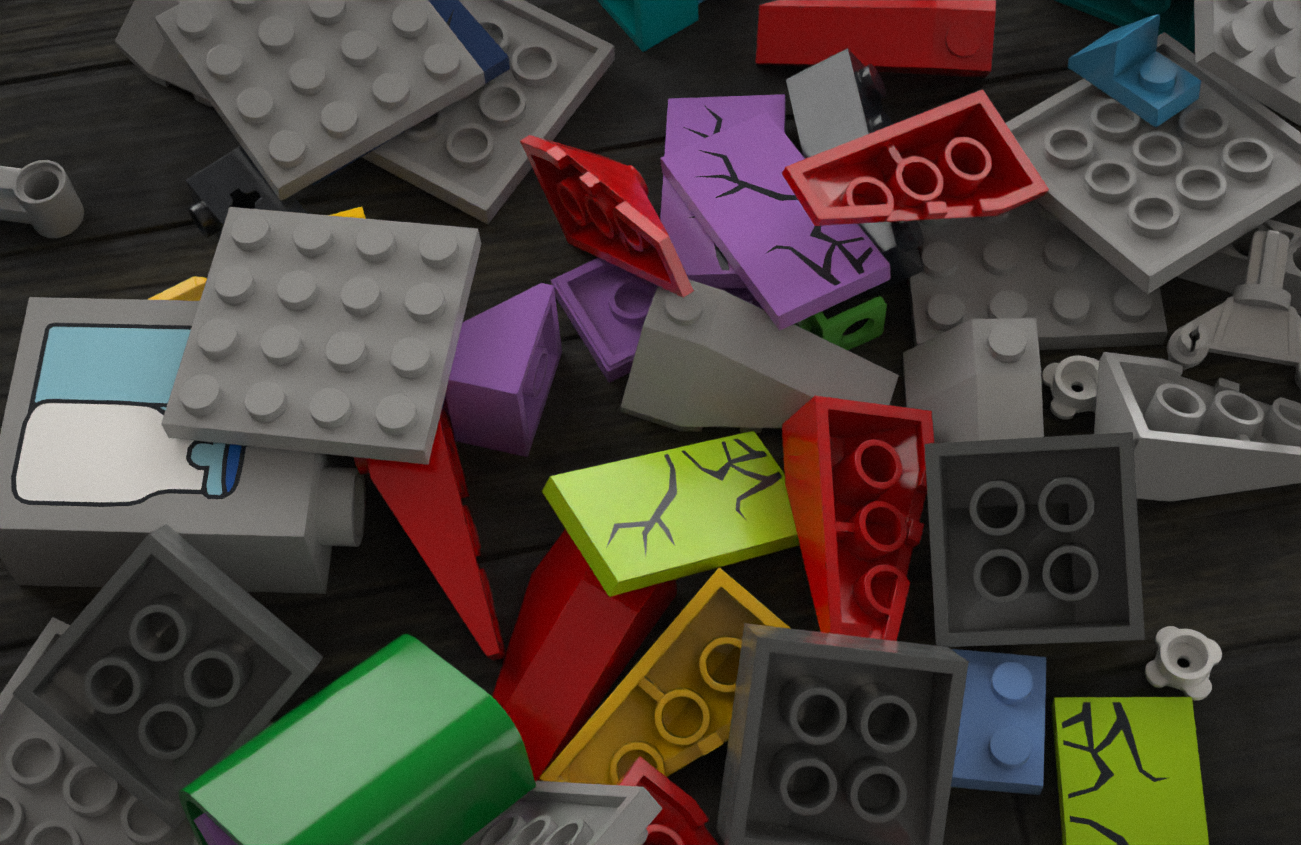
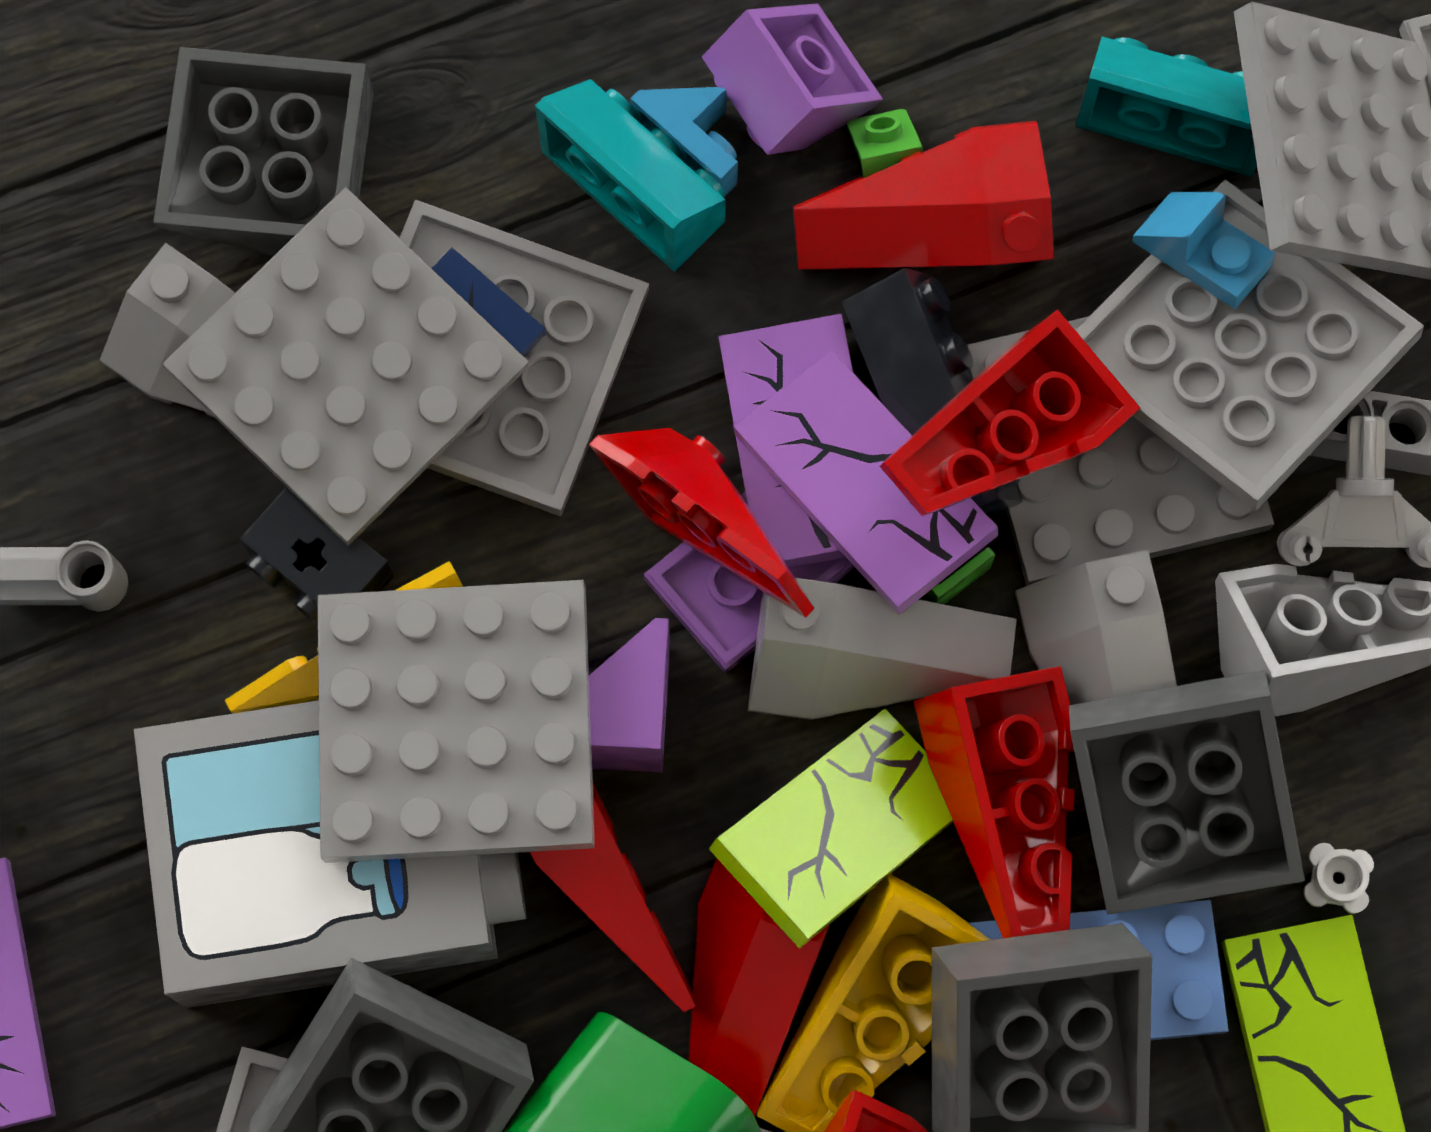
camera: 15 degrees left, 15 degrees up
white plate [1042,355,1099,420] -> none

